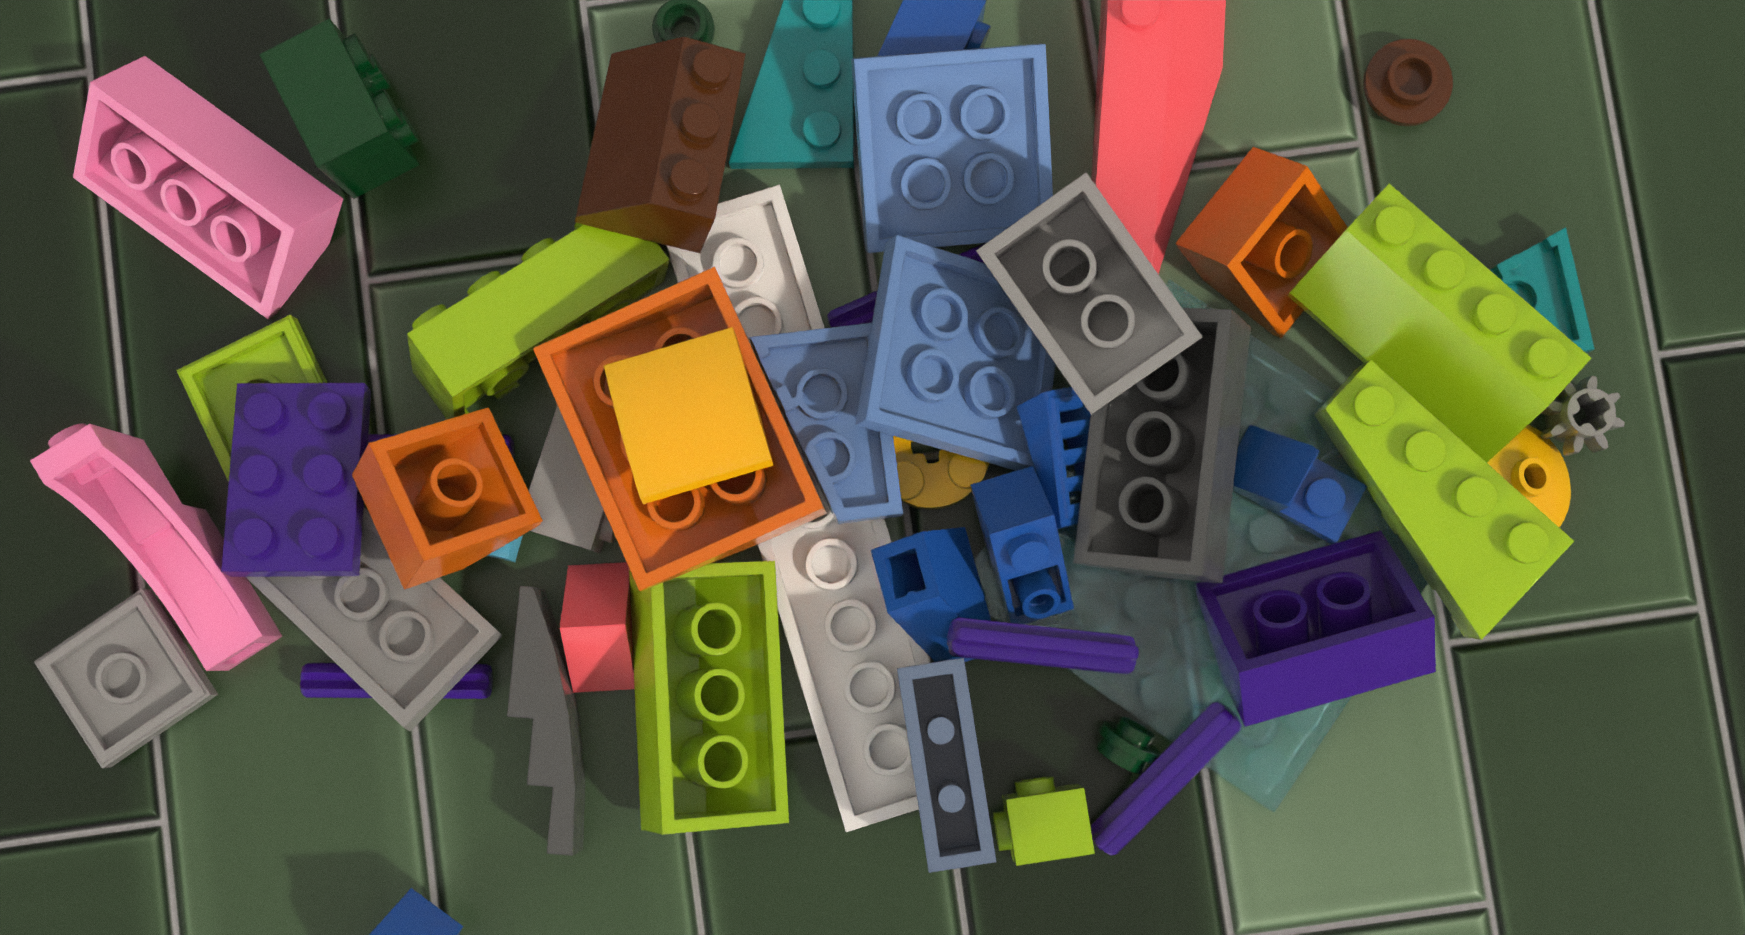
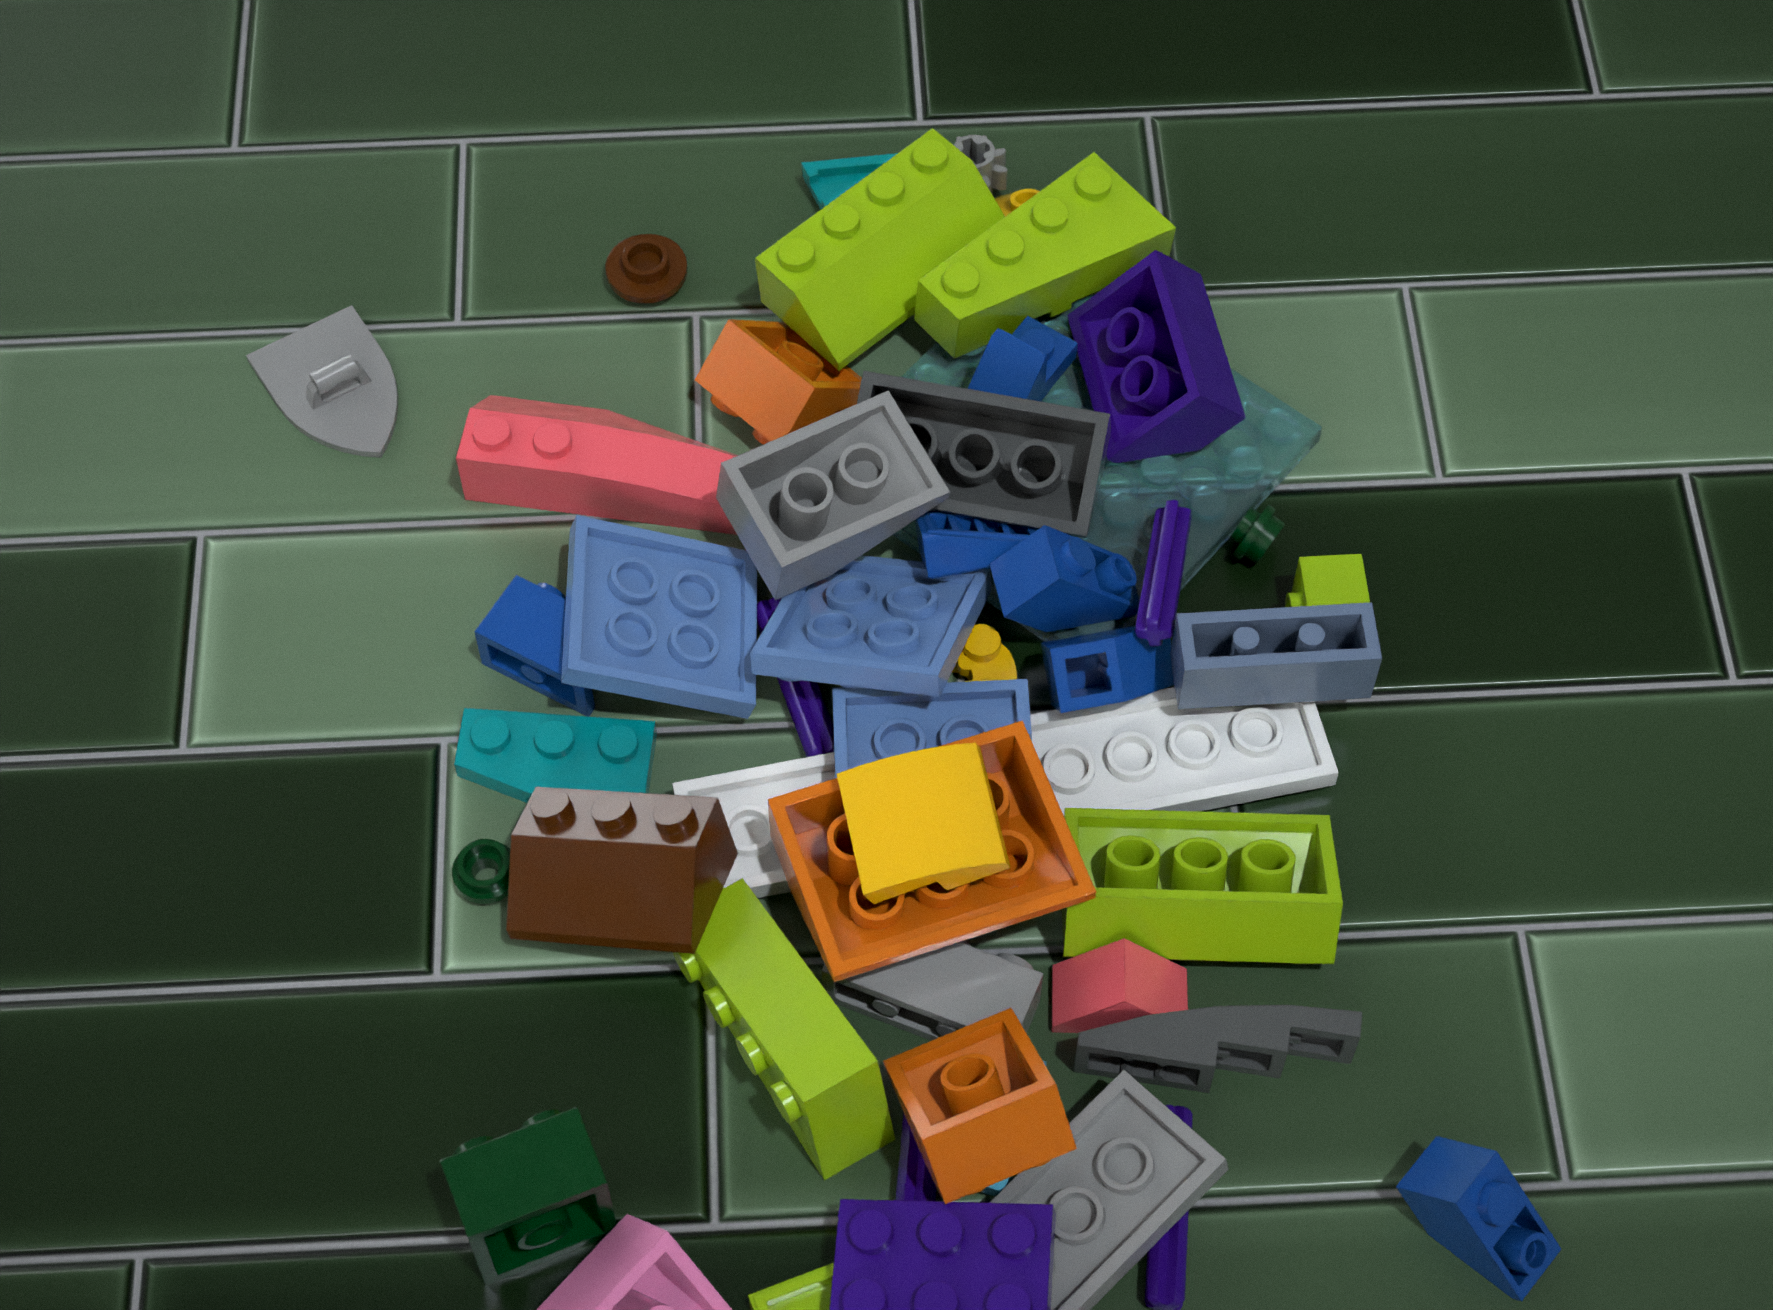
camera: 90 degrees left, 25 degrees down
dark purple axle [1090,701,1242,856] -> none

